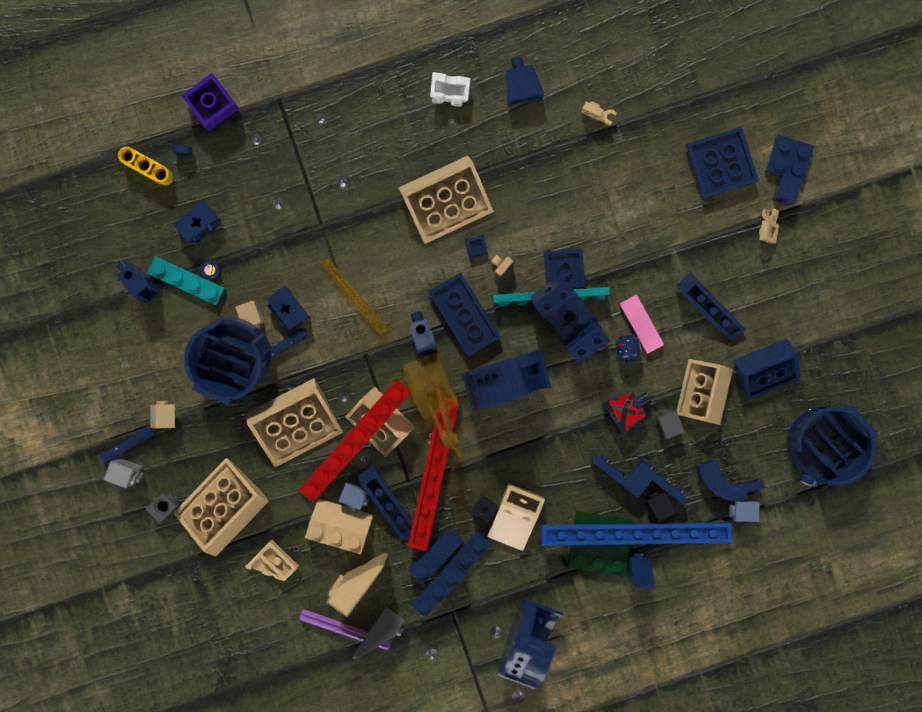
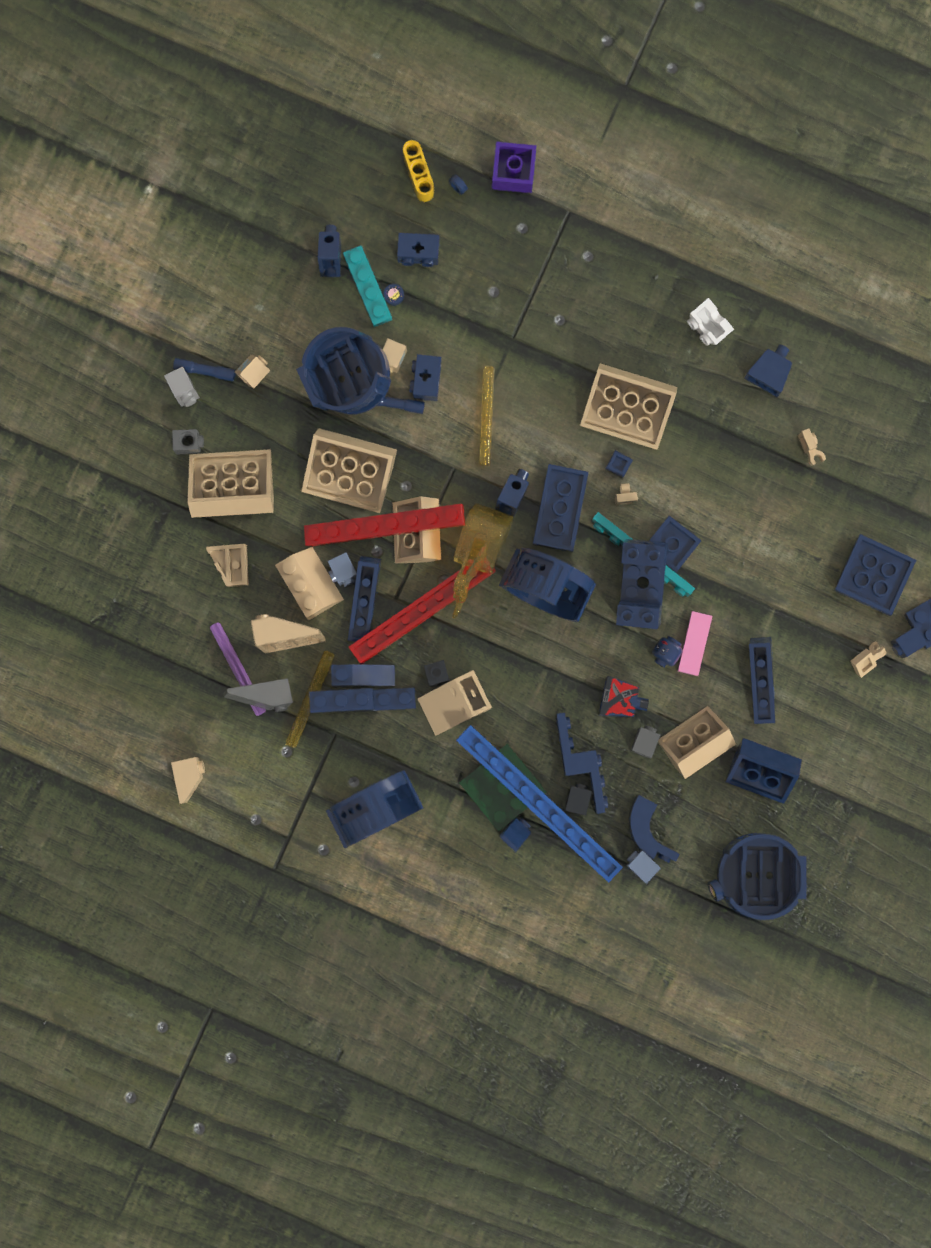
camera: 40 degrees right, 5 degrees down
none -> clear yellow axle [286,651,334,748]

